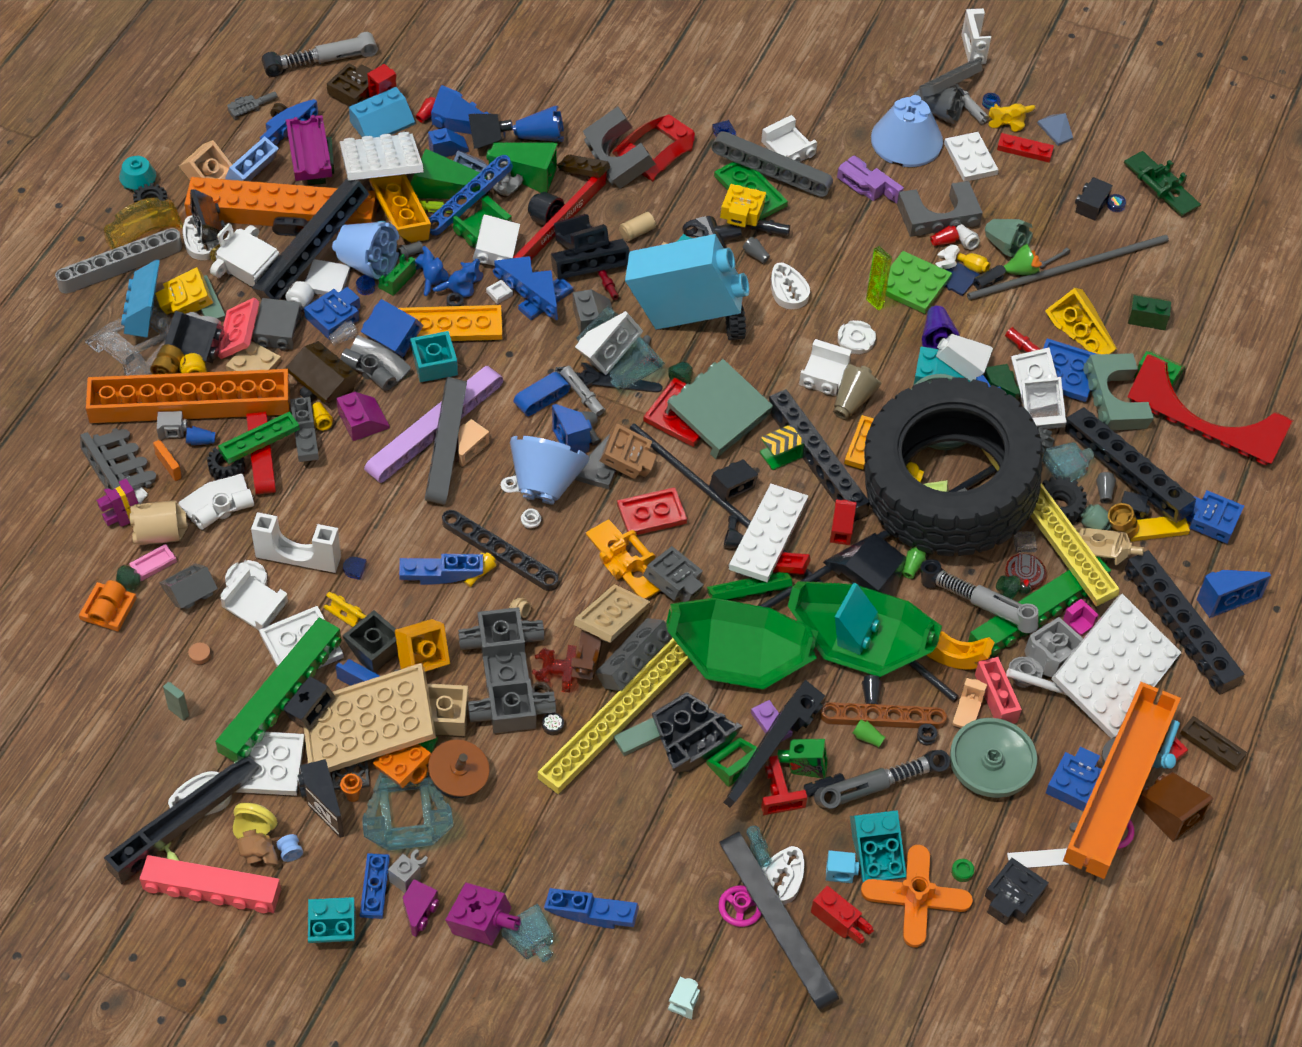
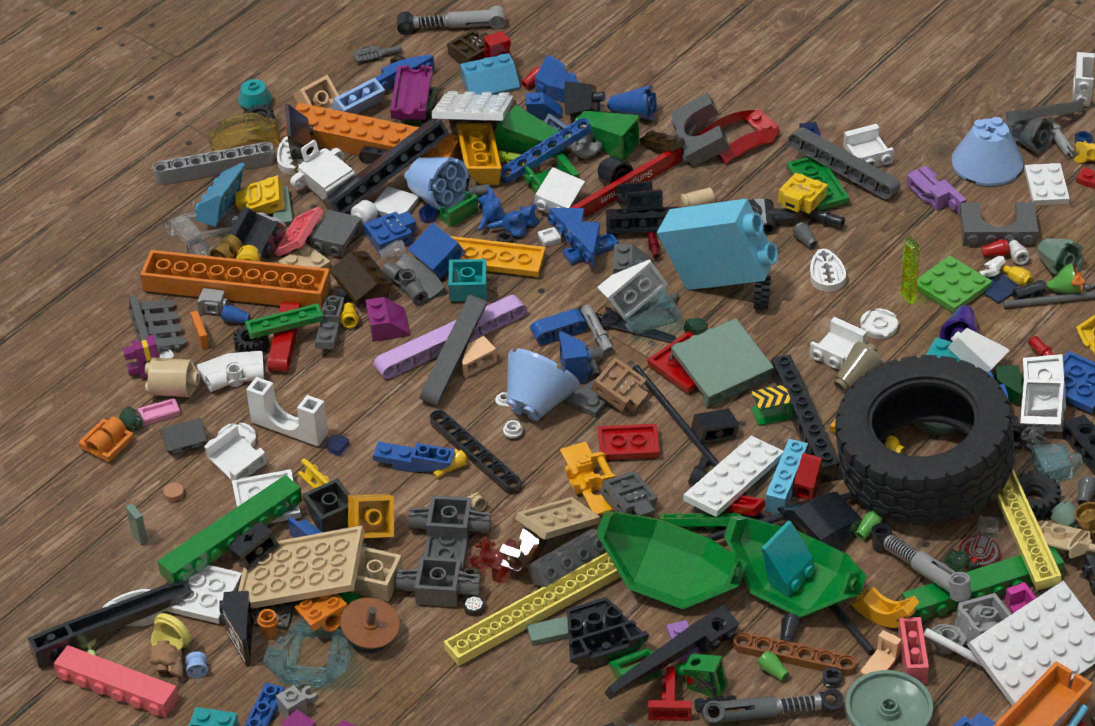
camera: 20 degrees right, 10 degrees down
none -> medium azure brick [765,439,808,514]

